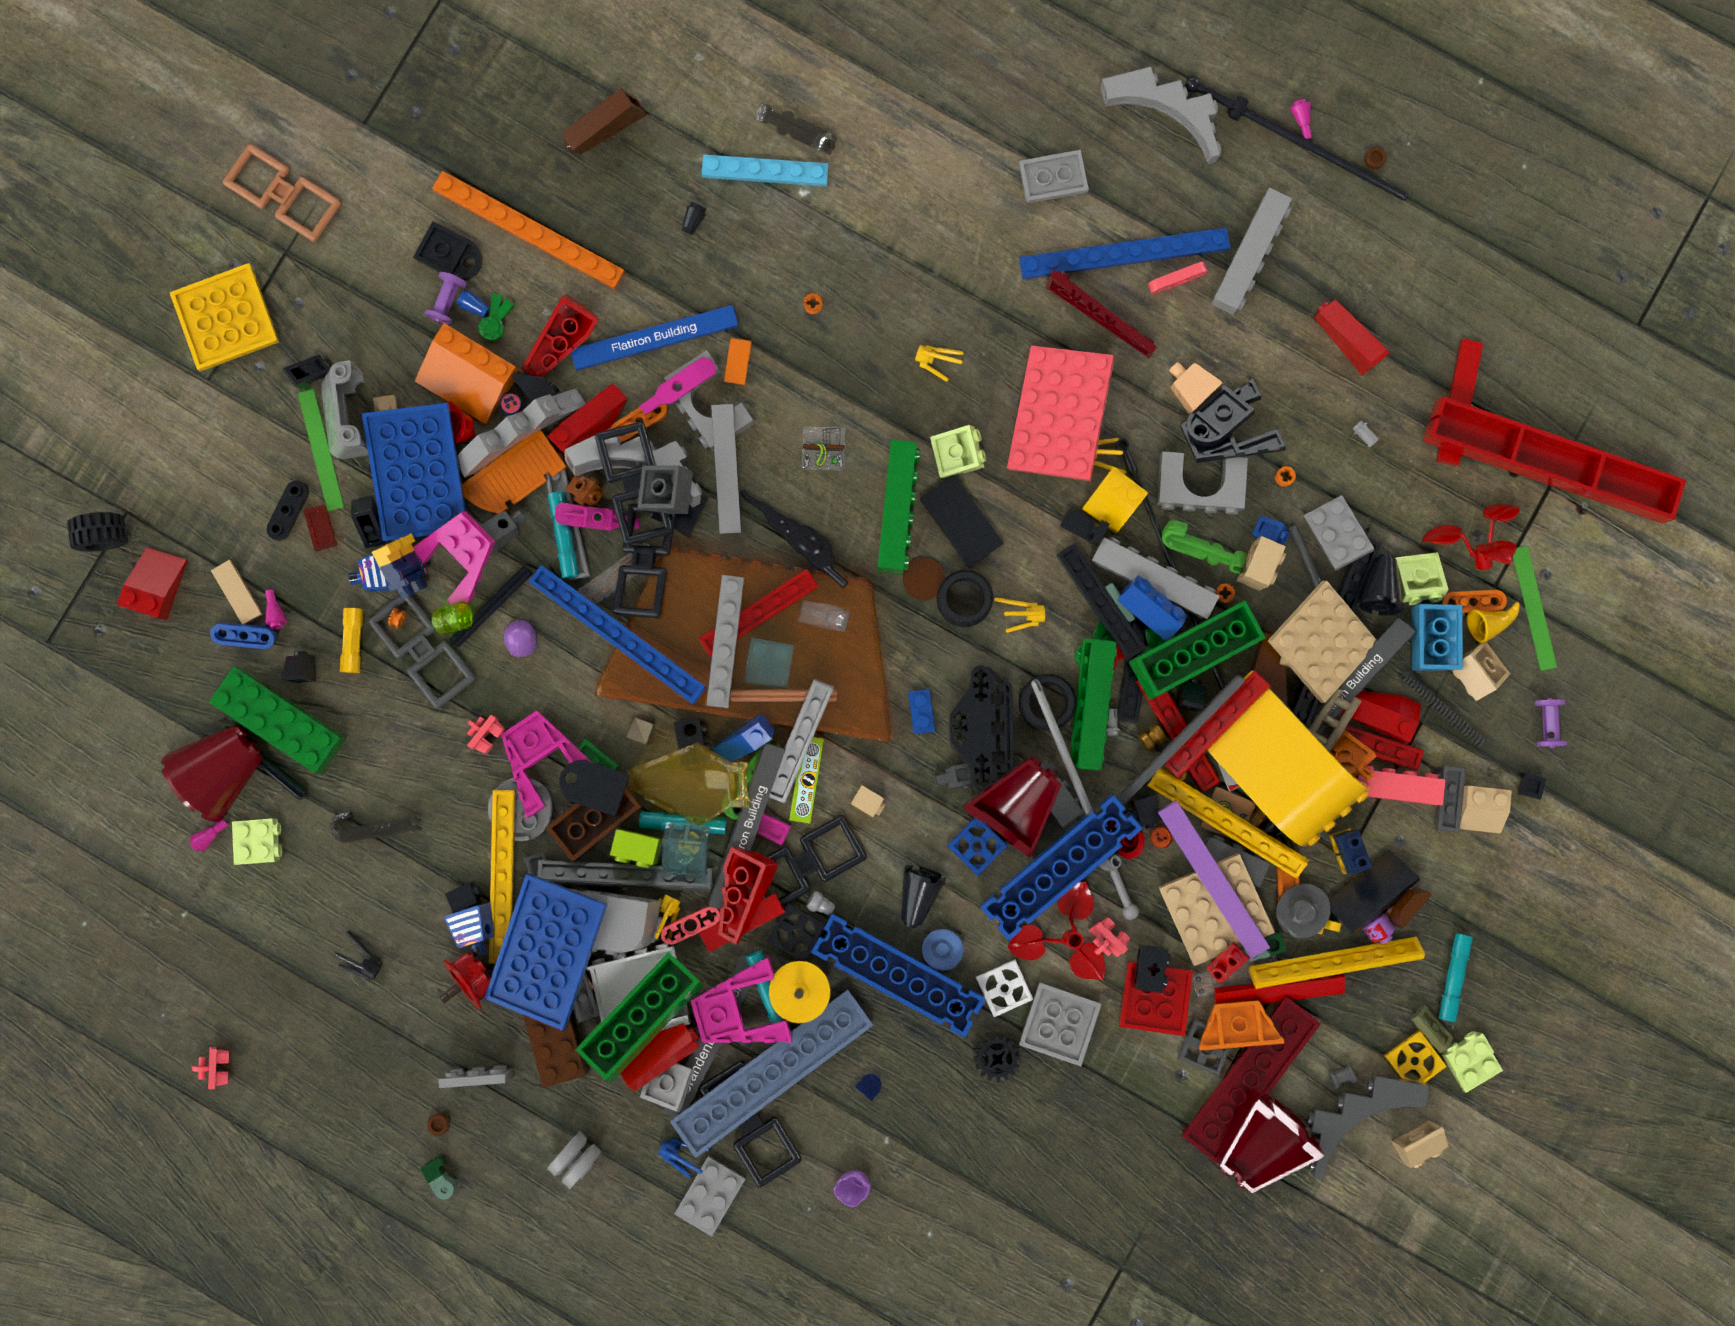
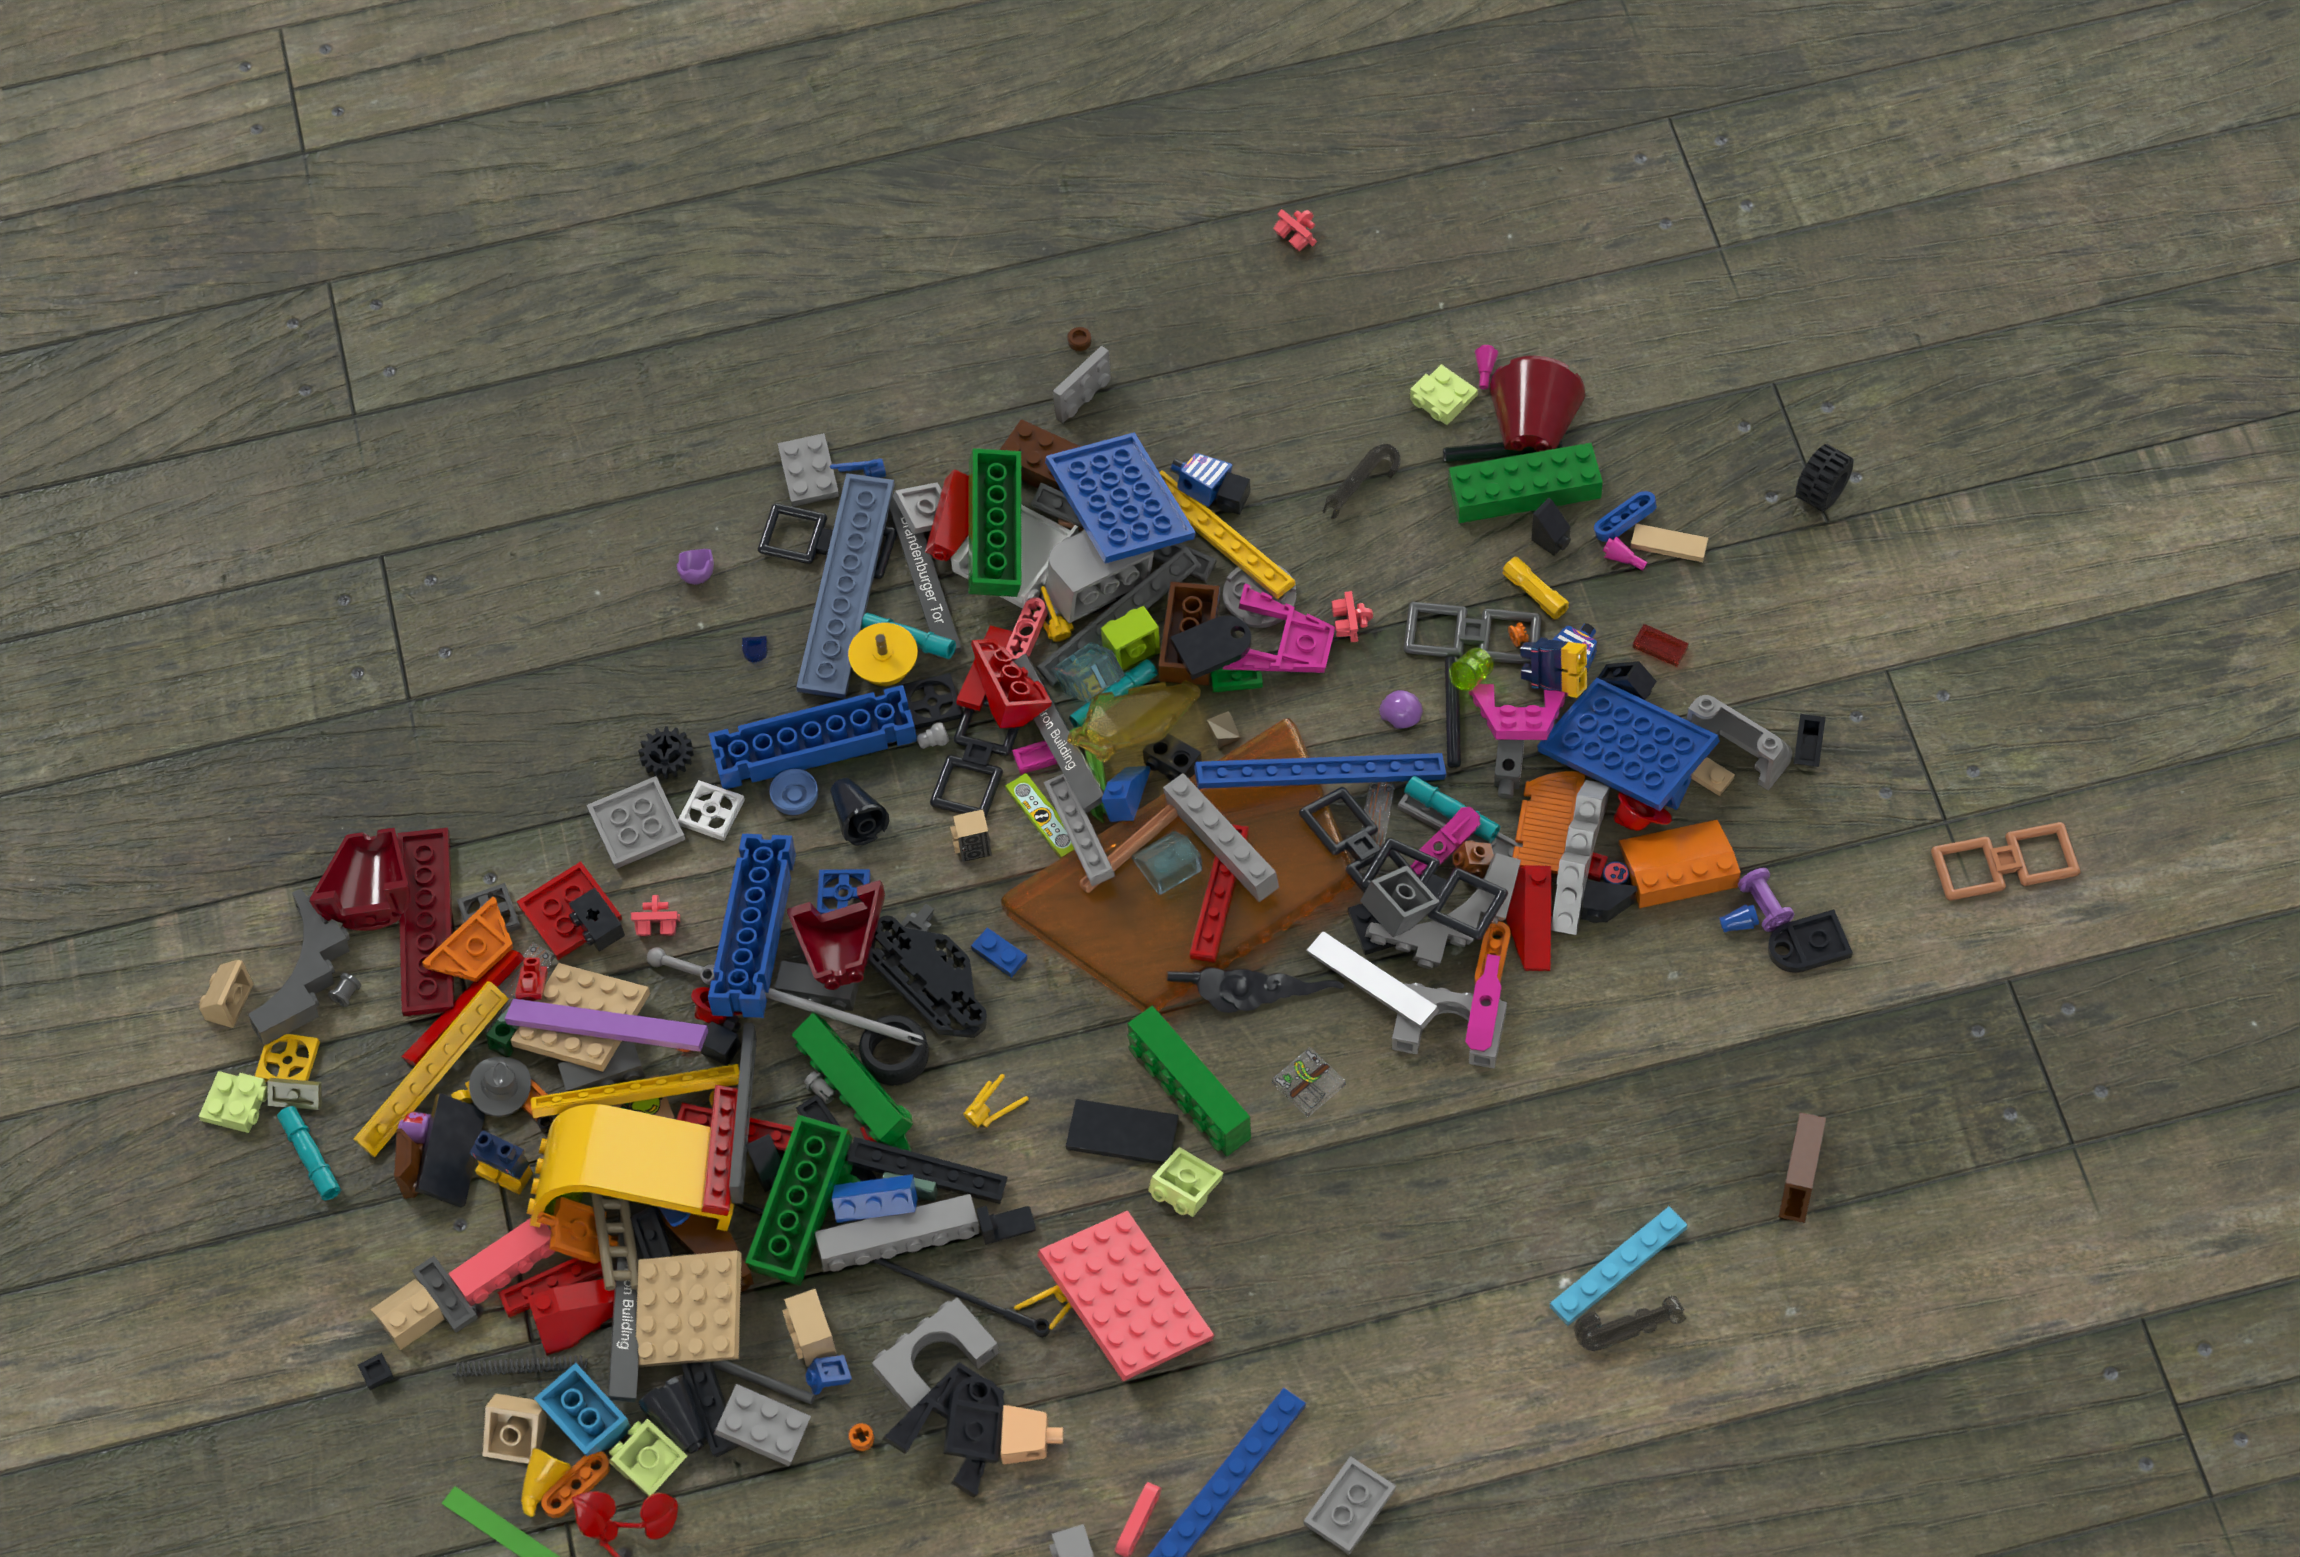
camera: 140 degrees right, 25 degrees down
red slope [117,547,188,621] -> none
yellow plate [169,263,279,372] -> none
black plate [266,481,309,541] -> none
bright green sticker [298,389,344,511] -> none
black plant [335,931,382,981] -> none
leg [420,1153,457,1200] -> none
orange plate [432,171,625,290] -> none
red piece [439,952,491,1010] -> none
green piece [478,293,514,342] -> none
red wedge [521,294,599,377] -> none
light grey wheel [547,1131,602,1189] -> none
blue tile [571,305,739,371] -> none
black cone [681,202,706,235] -> none
dark pink wing [691,957,793,1043] -> none
orange slope [724,338,752,385] -> none
clear slope [798,601,850,632] -> none
orange bush [804,293,823,314] -> none
reddish brown piece [903,558,945,600] -> none
yellow plant [915,345,964,382] -> none
black tyre [937,570,994,627] -> none
red plant [1008,881,1105,980] -> none
dark red wing [1046,269,1157,358] -> none
yellow slope [1082,467,1148,535] -> none
pearl gold wheel [1137,723,1167,752] -> none
bright green piece [1162,520,1247,574] -> none
orange bush [1216,583,1235,604] -> none
light grey pin [1352,420,1379,447] -> none
medium lavender hose [1535,698,1567,748] -> none

